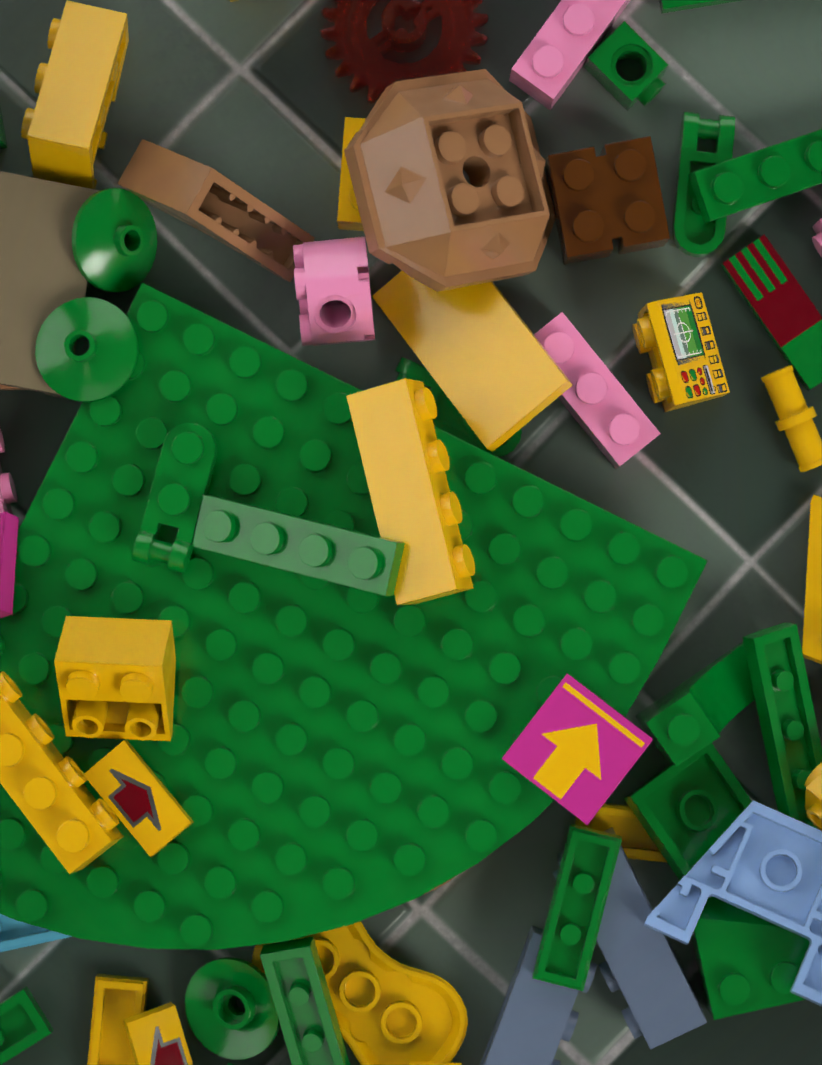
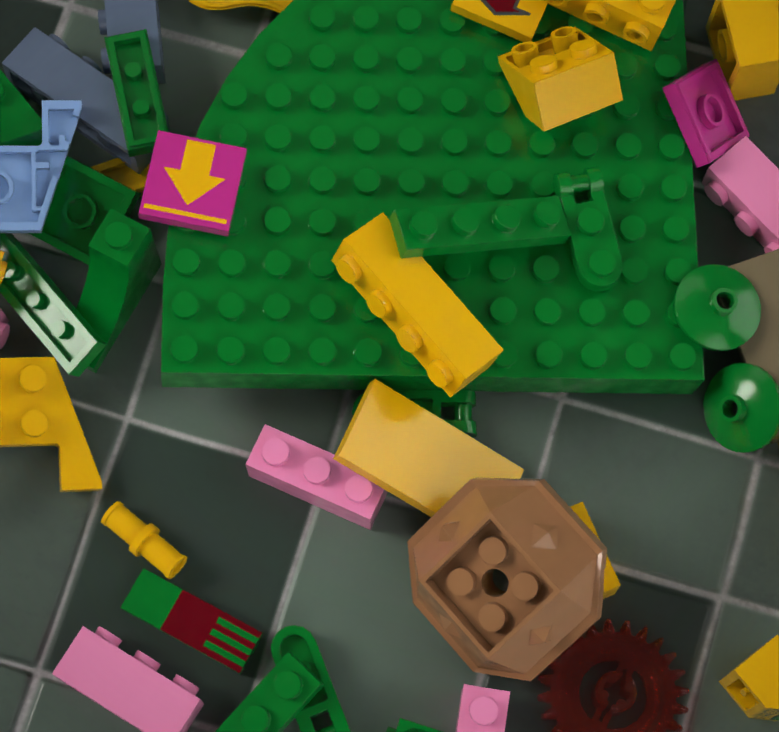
camera: 150 degrees right, 15 degrees down
medium nougat arch [117,139,315,282] -> none
bright pink brick [293,237,375,346] -> none
reddish brown piece [545,136,670,265] -> none
yellow slope [632,292,730,412] -> none

